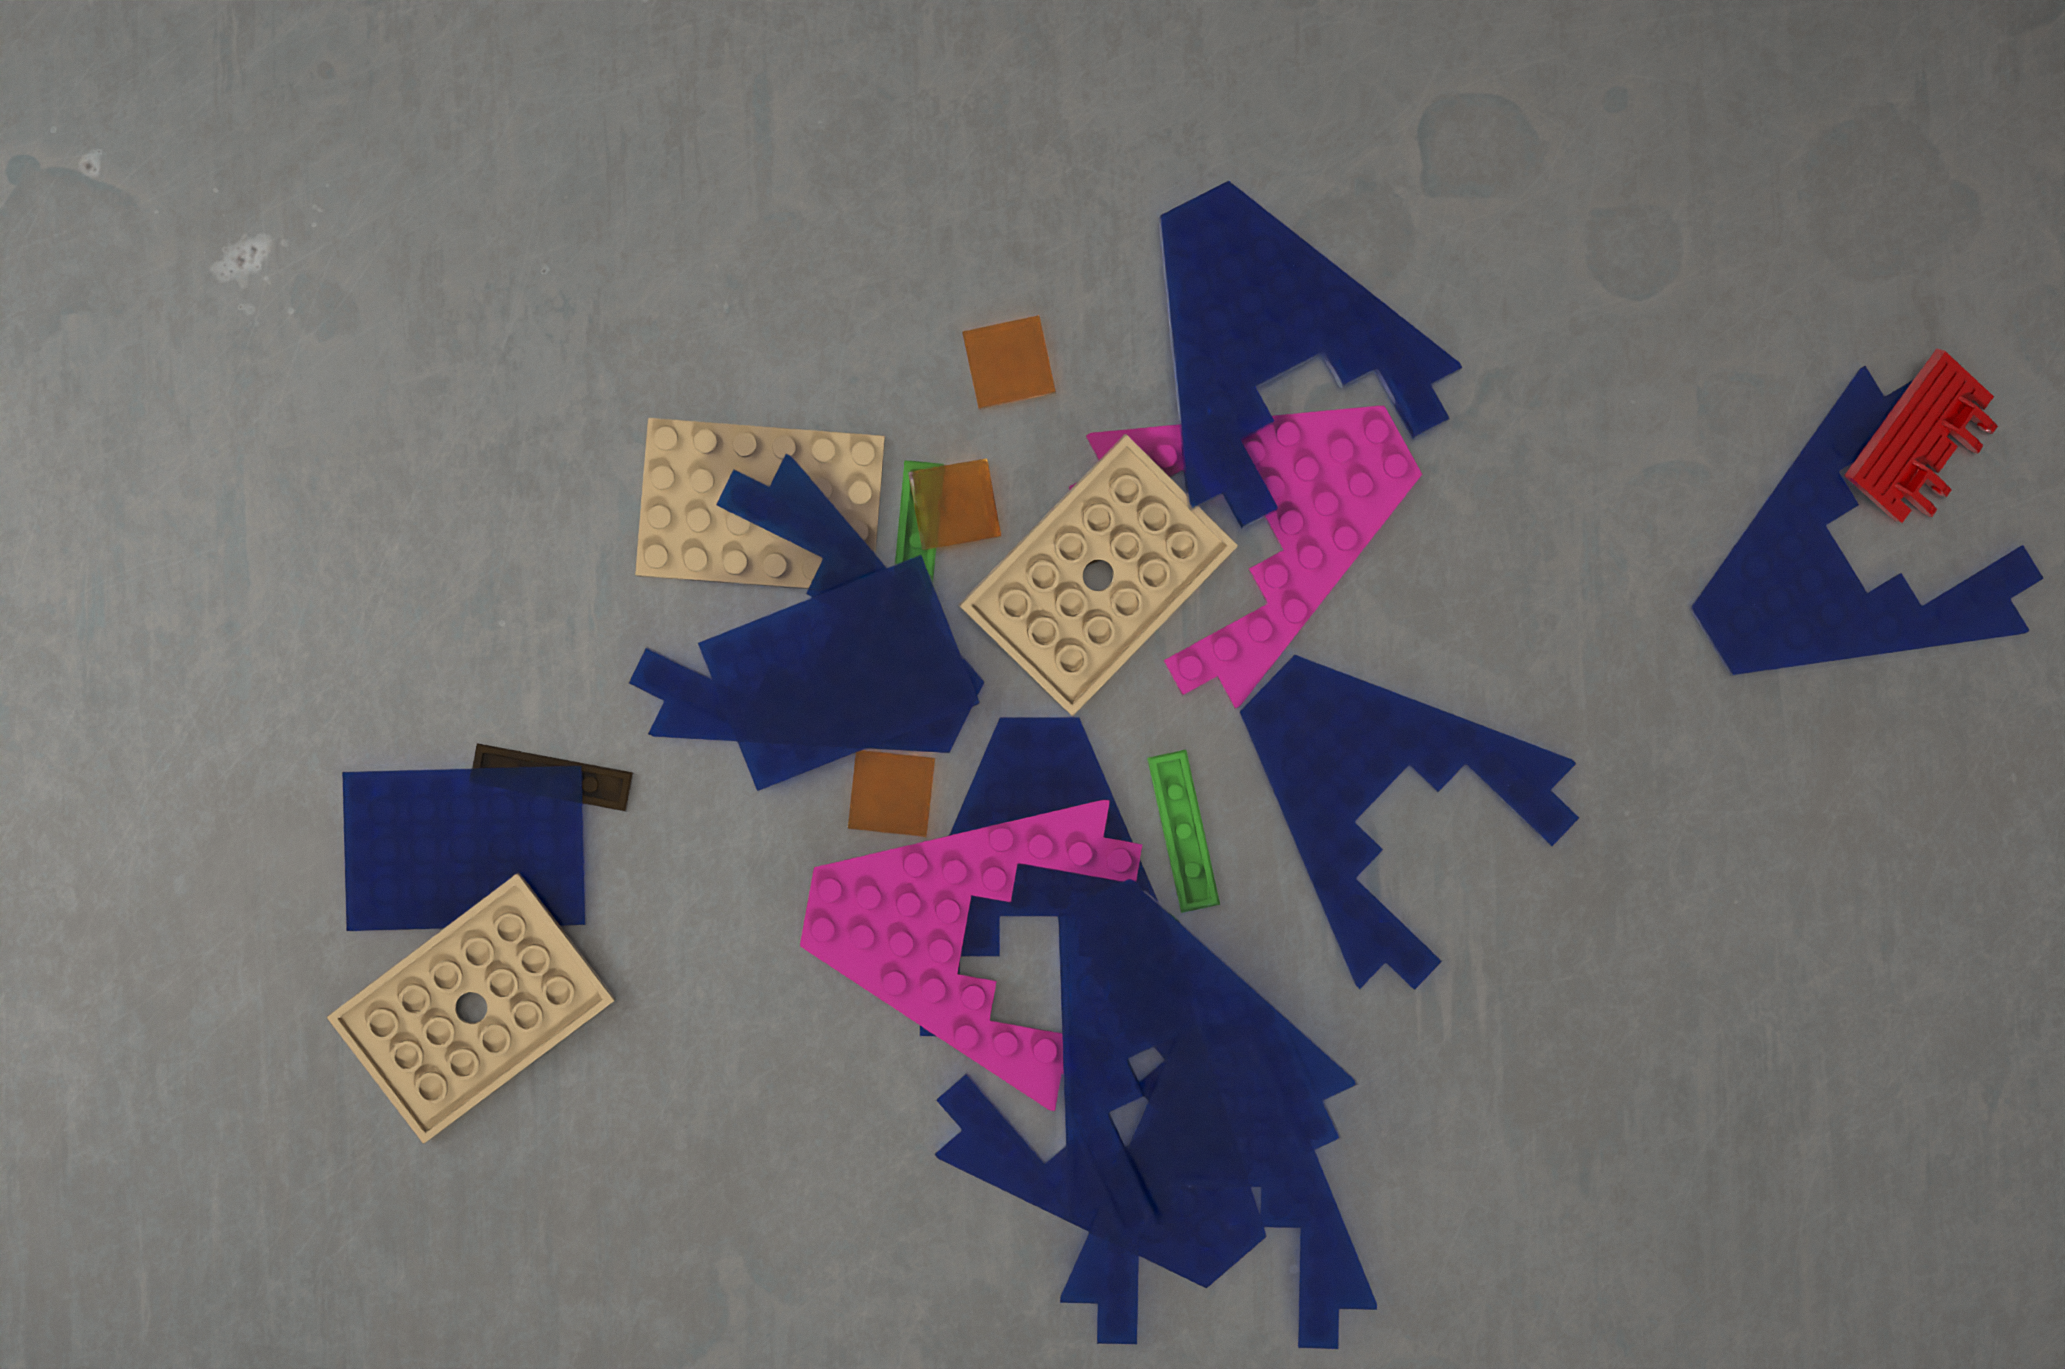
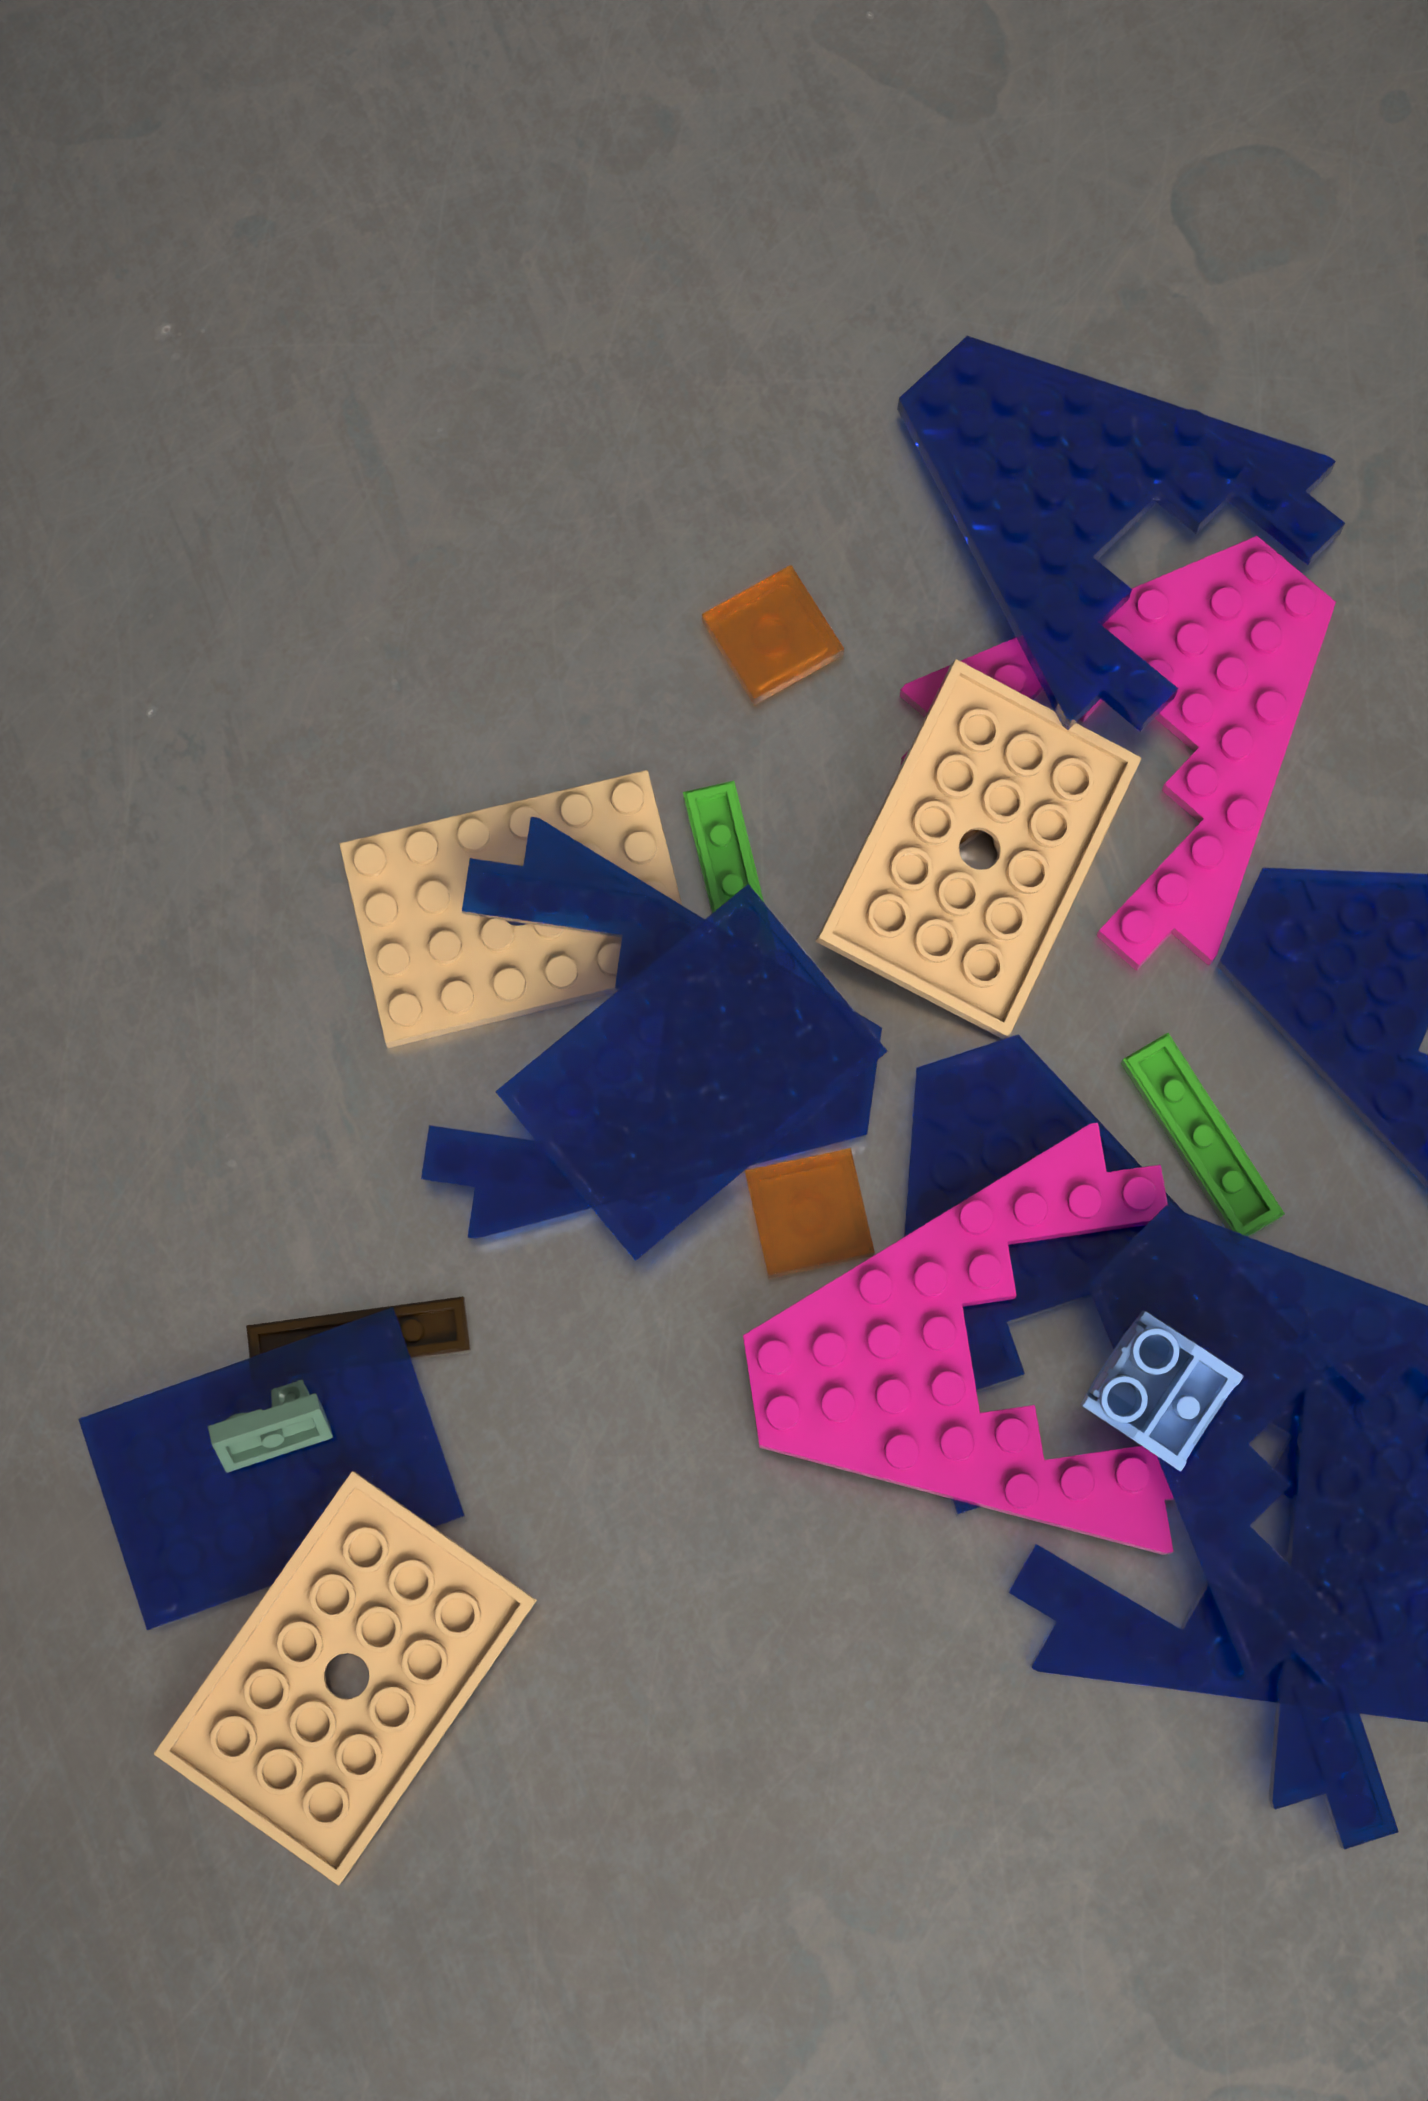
camera: 15 degrees left, 10 degrees down
clear orange tile [908,458,1001,550] -> none
none -> sand green hinge [208,1380,333,1473]
none -> light blue slope [1080,1311,1244,1472]

